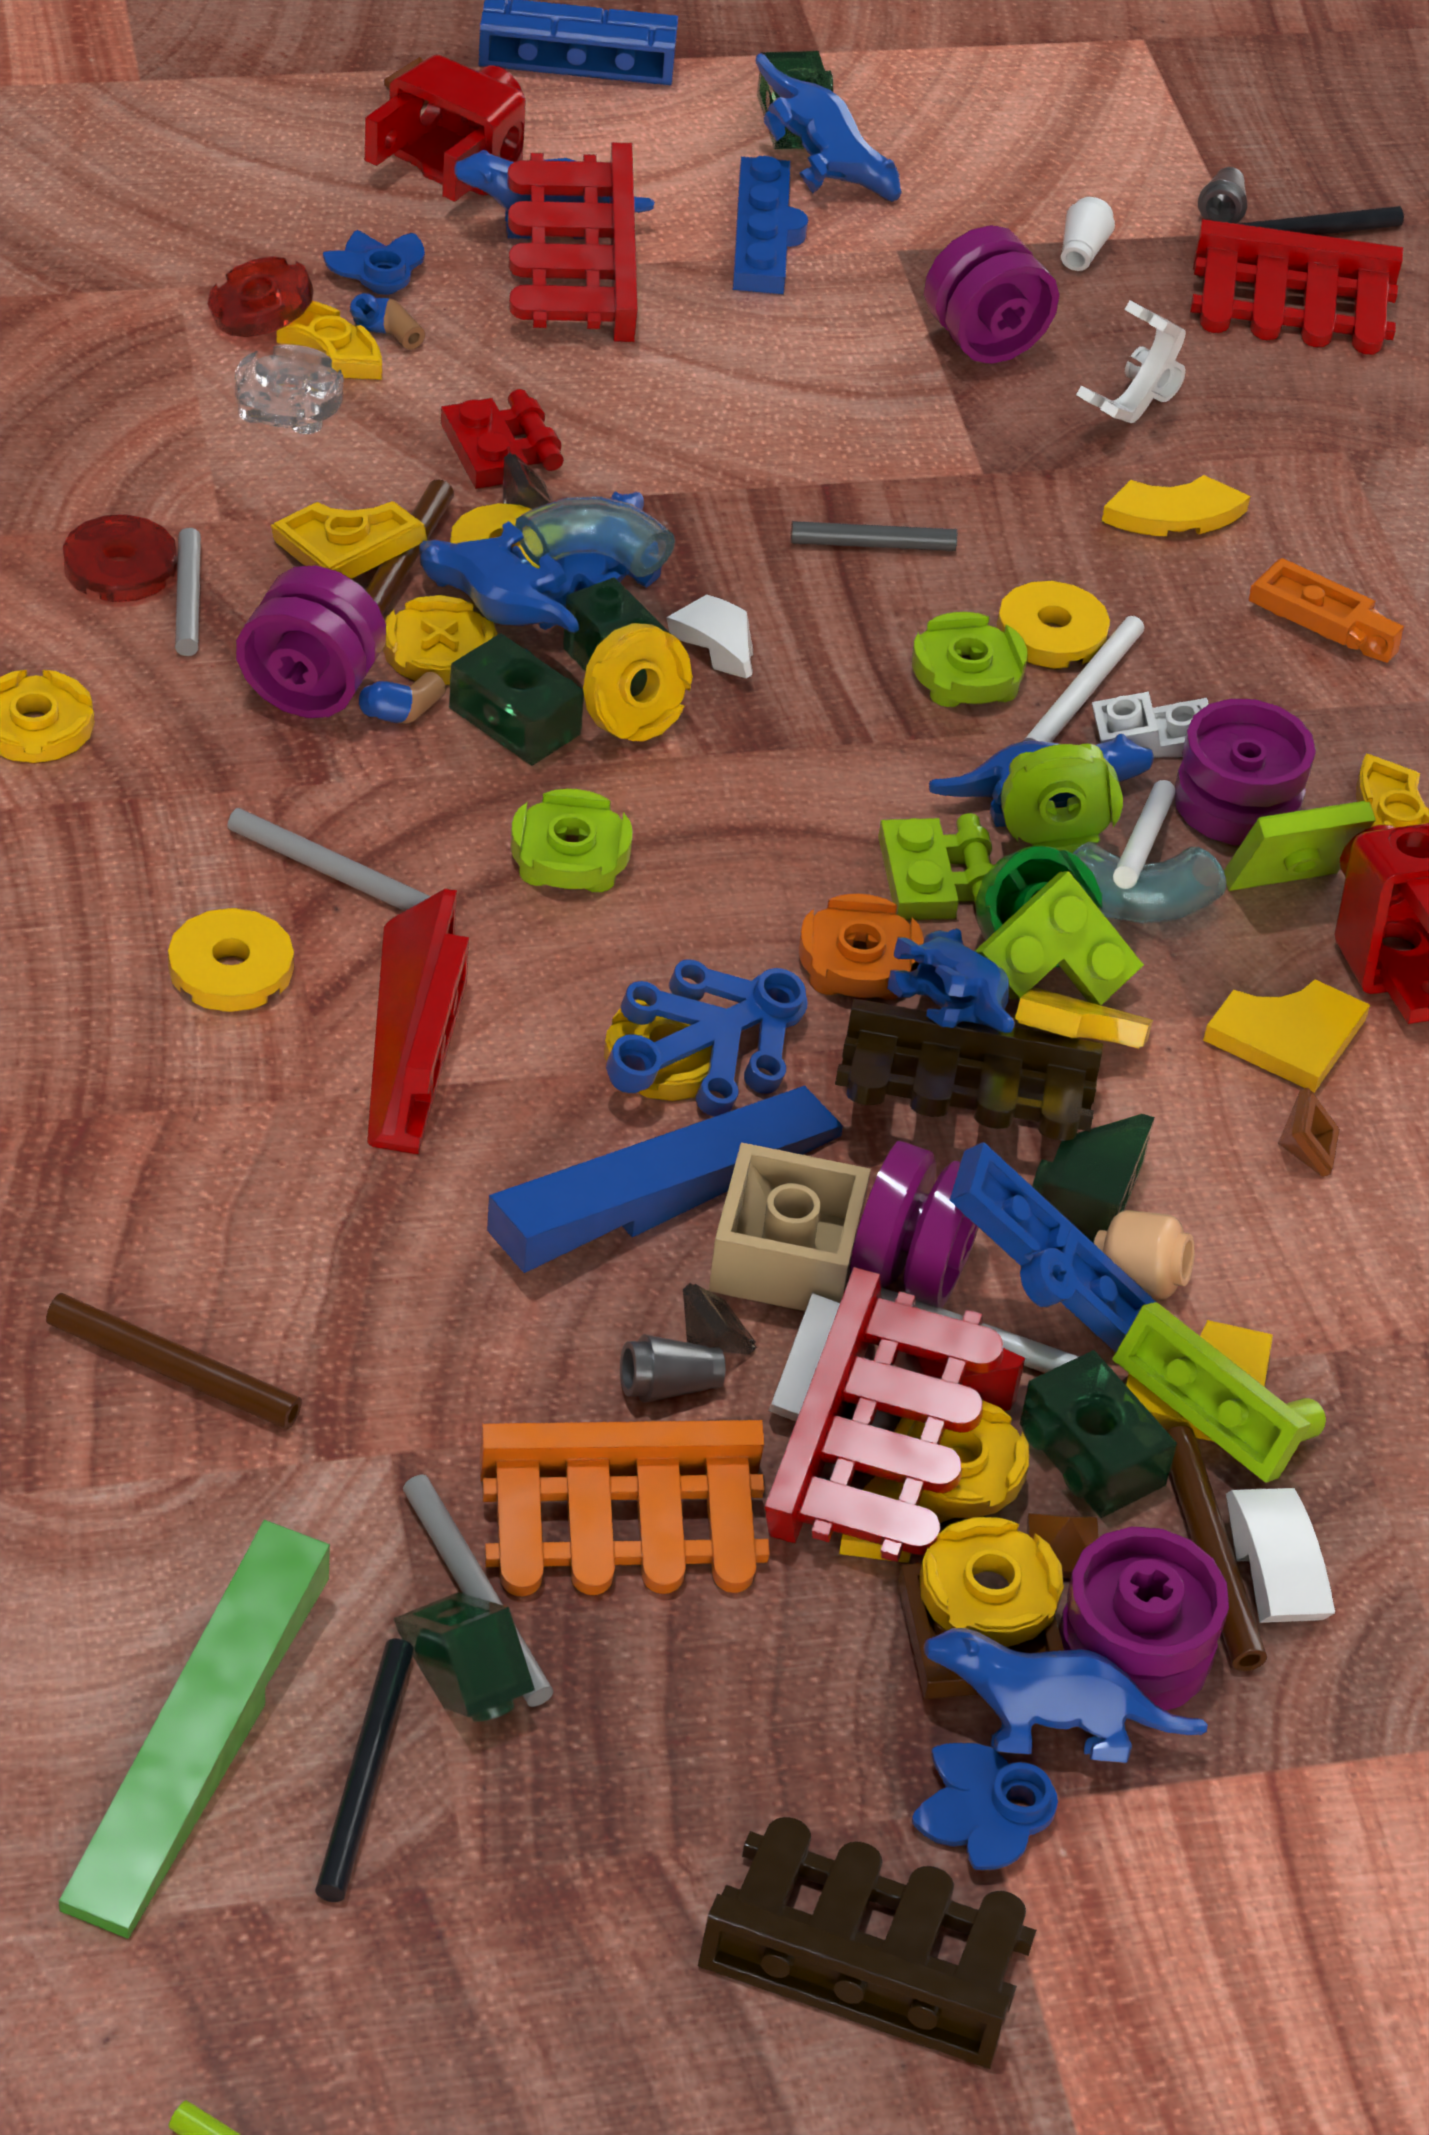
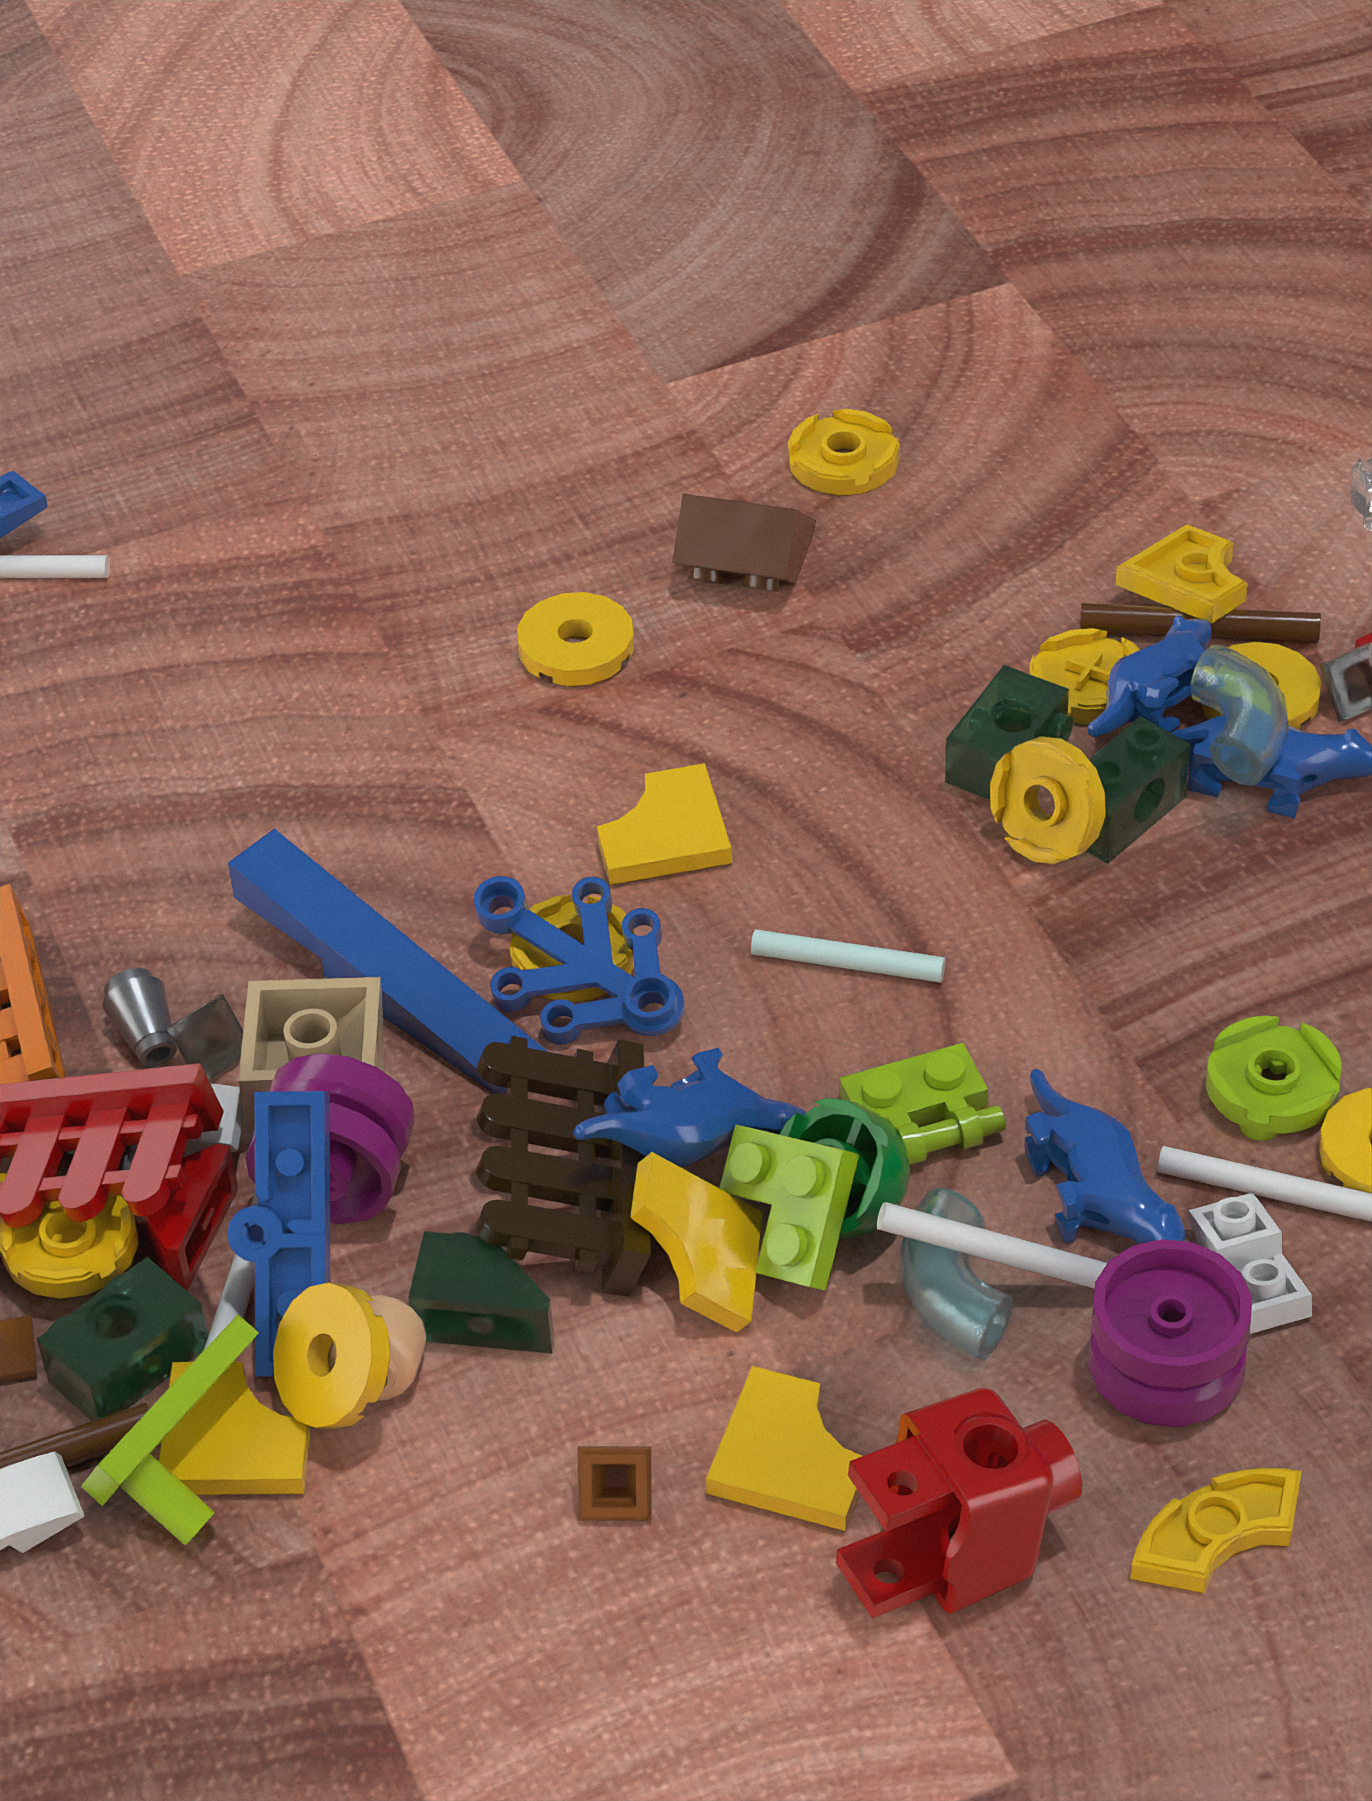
camera: 85 degrees right, 0 degrees up
reddish brown piece [46,1293,302,1430] -> none
clear red tile [63,514,177,602] -> none
light grey bar [175,528,201,656] -> none
light grey bar [228,808,431,911] -> none
magenta wheel [236,565,386,718] -> none
blue arm [359,672,446,724] -> none
red wedge [367,889,469,1154] -> none
lime plate [511,789,633,892] -> none
white slope [666,594,753,678] -> none
orange plate [799,894,924,1000] -> none
lime plate [1001,744,1123,854] -> none
lime plate [1222,801,1376,891] -> none
none -> yellow tile [273,1282,390,1429]
none -> yellow tile [596,763,732,885]
none -> reddish brown slope [672,494,816,592]
none -> light aqua bar [751,929,945,983]

